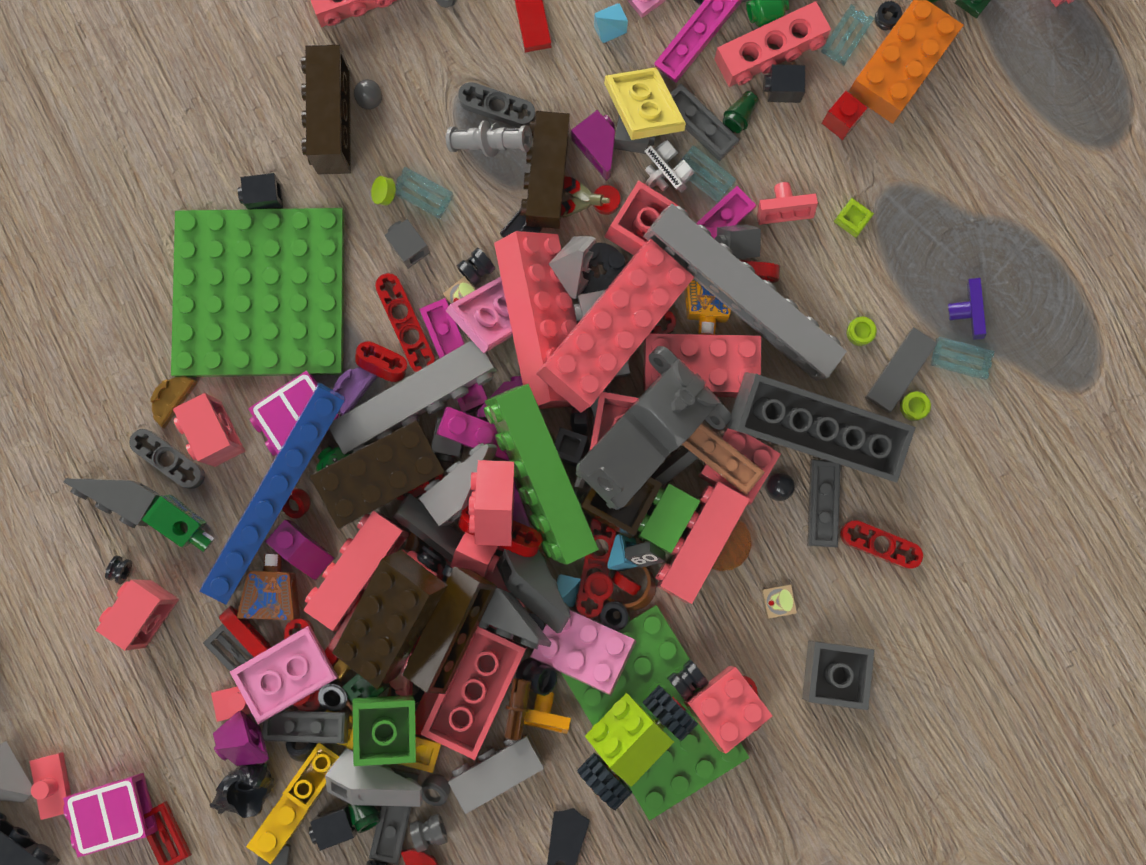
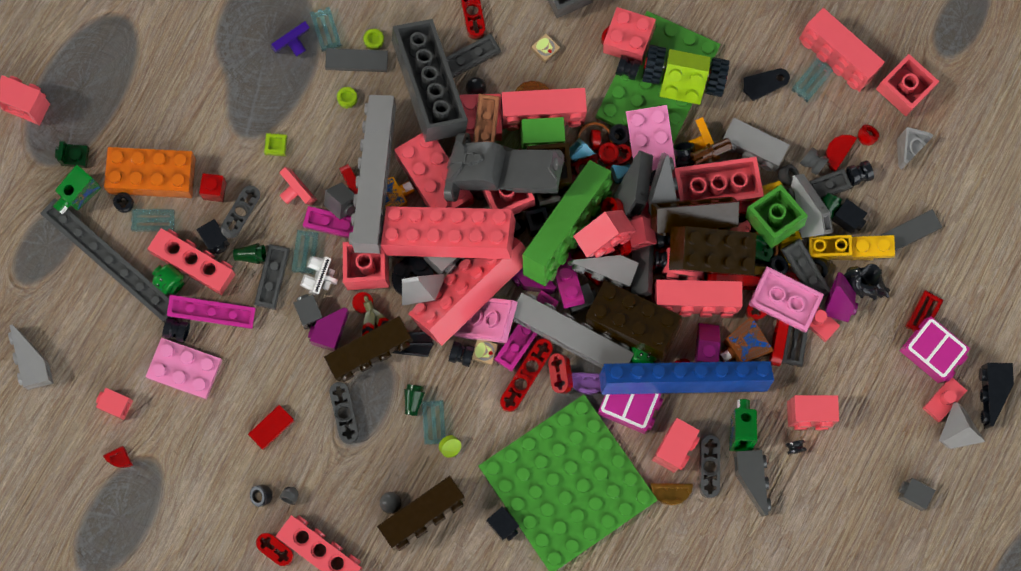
camera: 130 degrees left, 5 degrees down
dark grey brick [384,219,430,269] -> none
light grey piece [446,120,532,158] -> none
medium azure slope [594,3,628,43] -> none
light yellow tile [604,67,686,140] -> none
dark grey tile [625,541,666,568] -> none
none -> dark grey beam [221,185,260,238]
none -> dark green cone [404,384,425,416]

